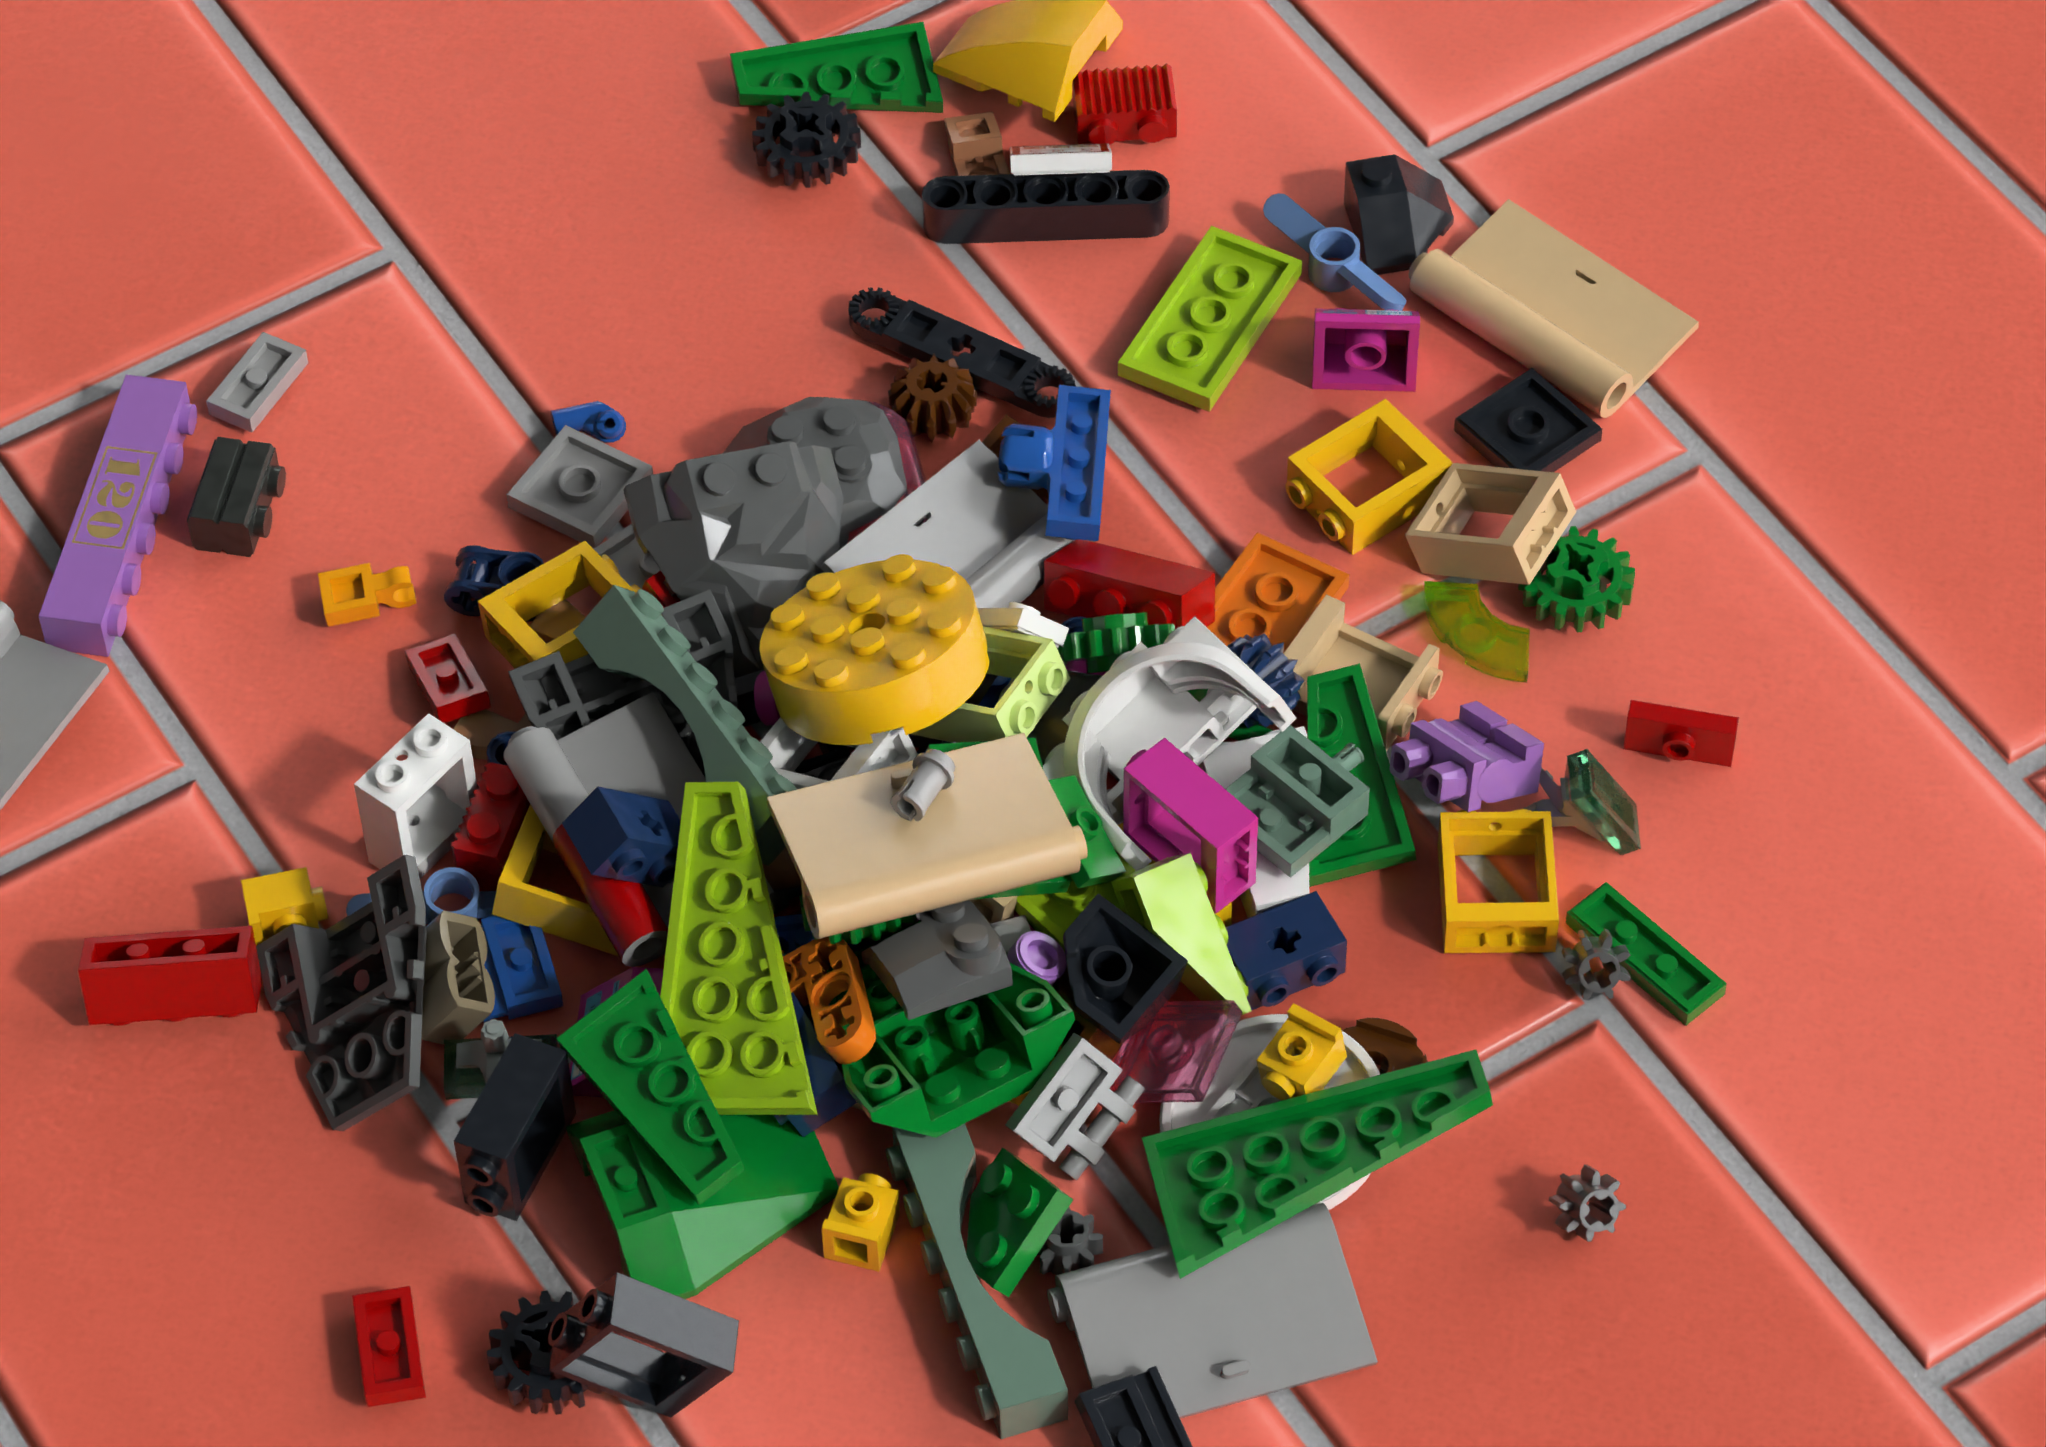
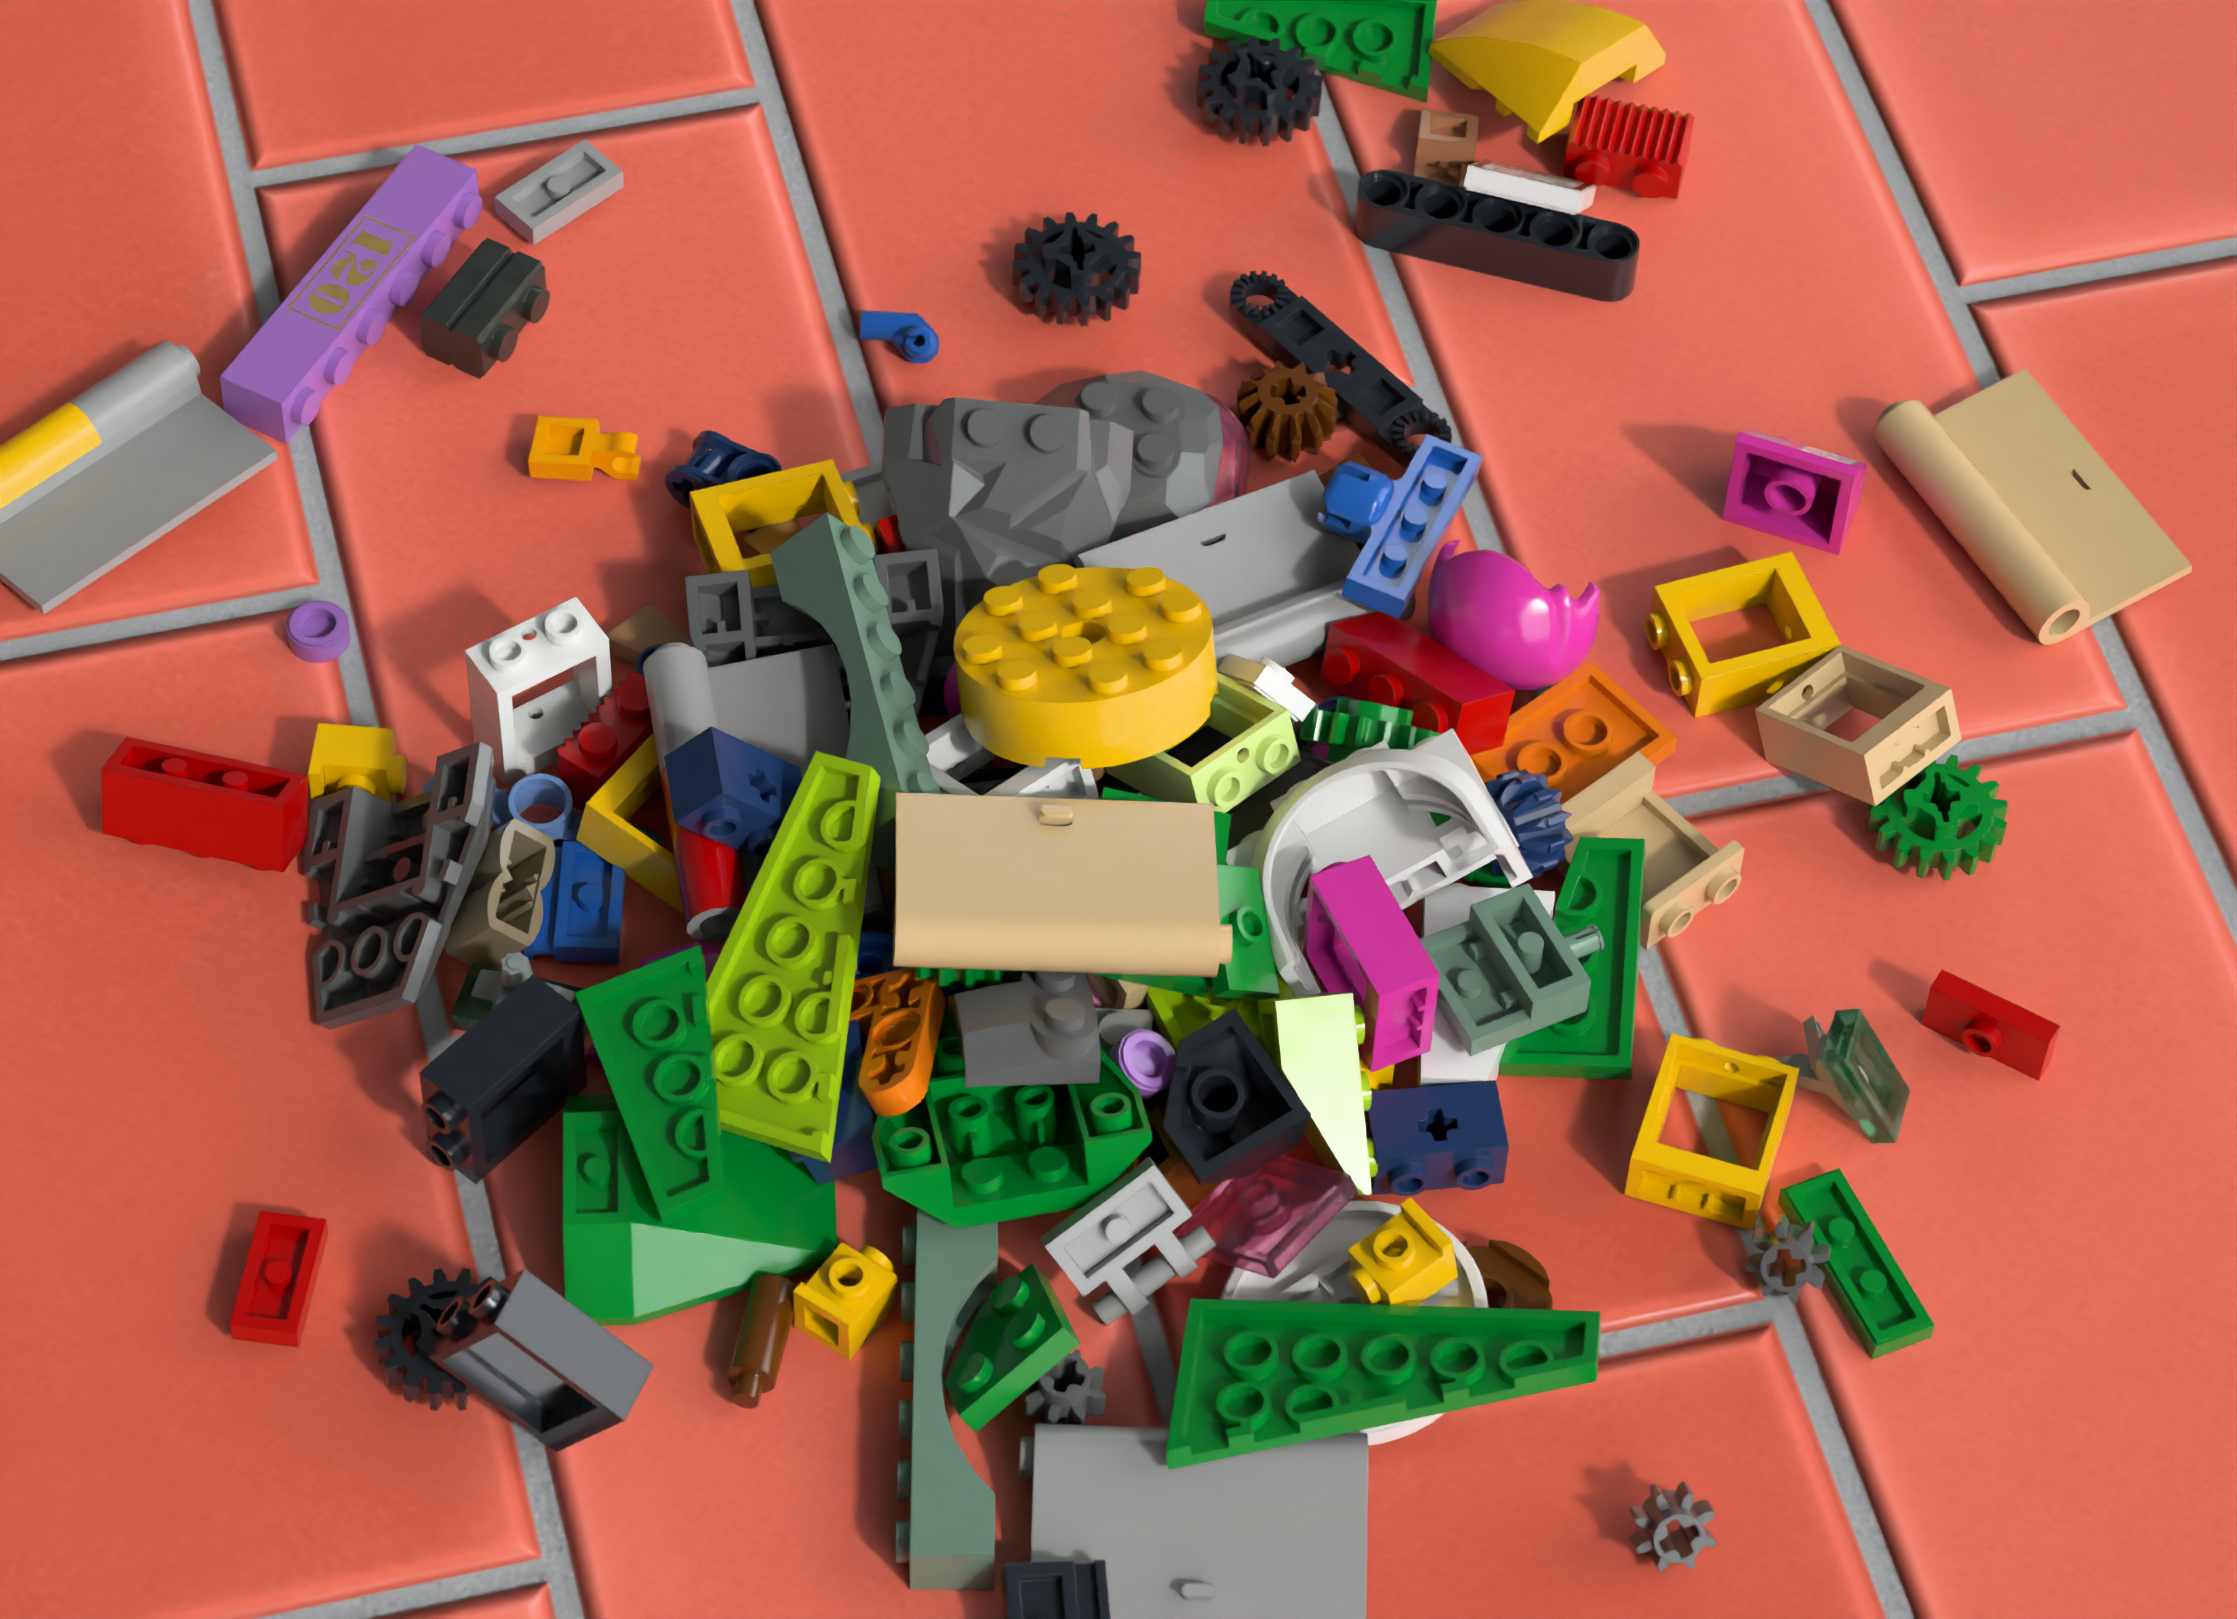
camera: 15 degrees right, 0 degrees up
red plate [405,634,491,723] -> none
light grey plate [507,425,653,548] -> none
light grey pin [891,749,955,821] -> none
lime plate [1118,226,1302,412] -> none
medium blue piece [1263,193,1406,311] -> none
black slope [1344,154,1454,275] -> none
medium lavender hips [1389,701,1544,812] -> none
clear neon green tile [1424,581,1530,683] -> none
black plate [1454,368,1602,472] -> none
none -> medium lavender tile [286,601,351,663]
none -> reddish brown cylinder [727,1274,797,1409]
none -> black gear [1012,212,1141,326]
none -> dark pink piece [1428,540,1600,690]

